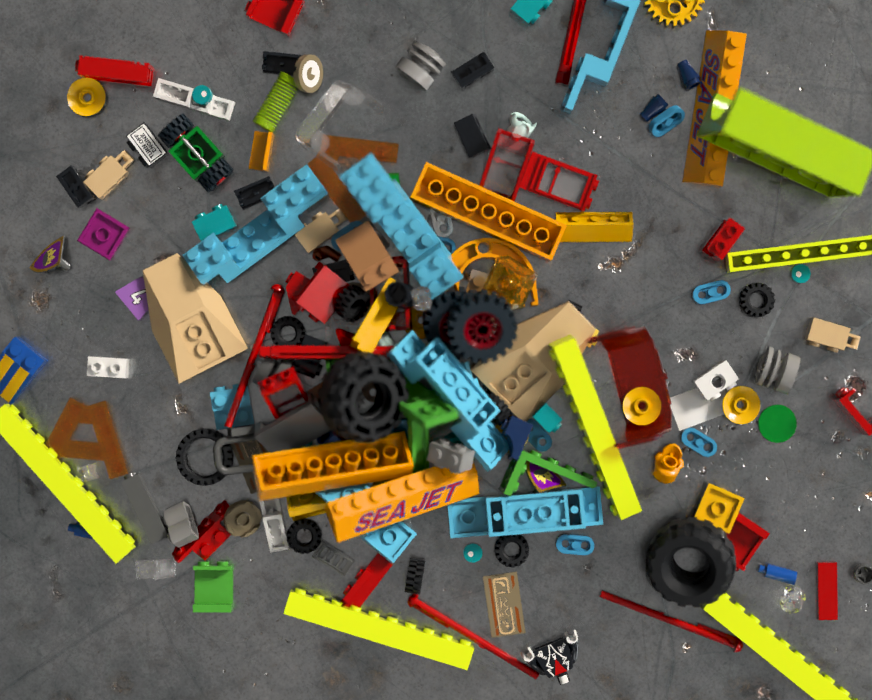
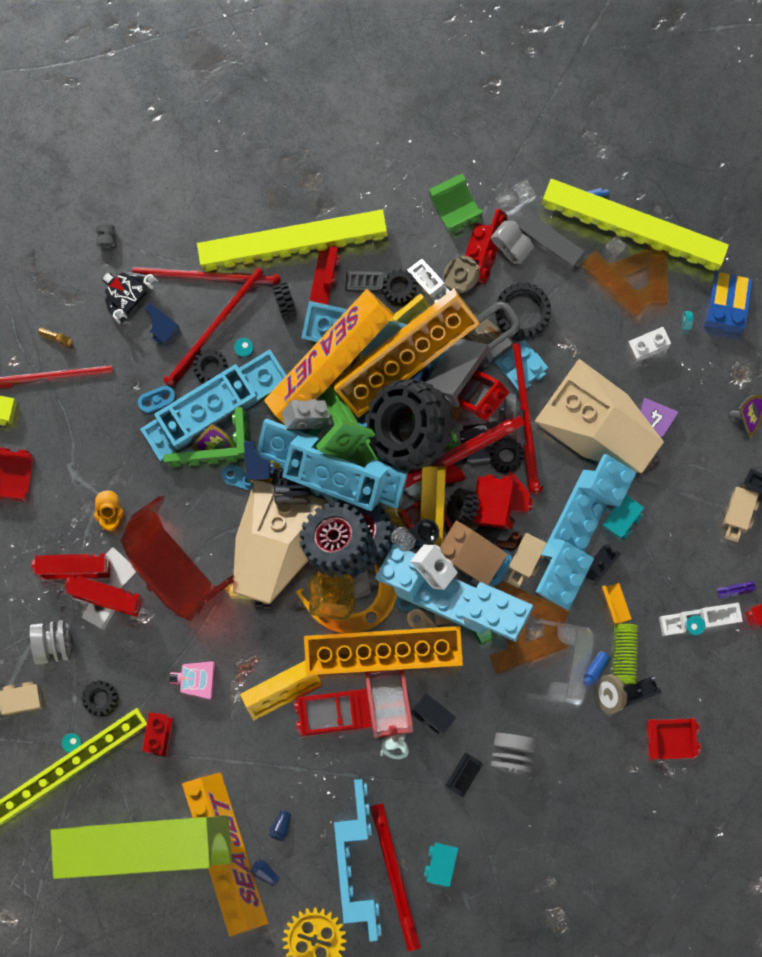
camera: 150 degrees right, 10 degrees down
magenta tile [77,208,130,261] -> none
brick [126,122,170,168] -> none
brick [158,113,234,193] -> none
dark tan sticker [483,572,526,638] -> none
teal brick [532,403,563,433] -> none
neon yellow brick [549,335,642,520] -> none
yellow dish [623,387,661,425] -> none
black tyre [646,517,736,608] -> none
dark azure plate [649,105,685,137] -> none
dark azure plate [681,428,717,457] -> none
dark azure plate [692,280,731,304] -> none
yellow bracket [694,483,745,534] -> none
yellow dish [722,386,760,424] -> none
green piece [758,405,797,443] -> none
none -> red door [31,553,110,580]
none -> pearl gold bar [38,328,73,347]
none -> red door [64,574,143,617]
none -> dark blue arch [145,303,180,347]
none -> red bar [163,268,263,387]
none -> bright pink torso [170,662,215,700]
none -> black arm [274,485,310,504]
none -> white brick [410,545,458,590]
none -> blue cylinder [583,652,611,687]
none -> teal tile [682,311,693,330]
none -> dark purple axle [717,581,756,598]

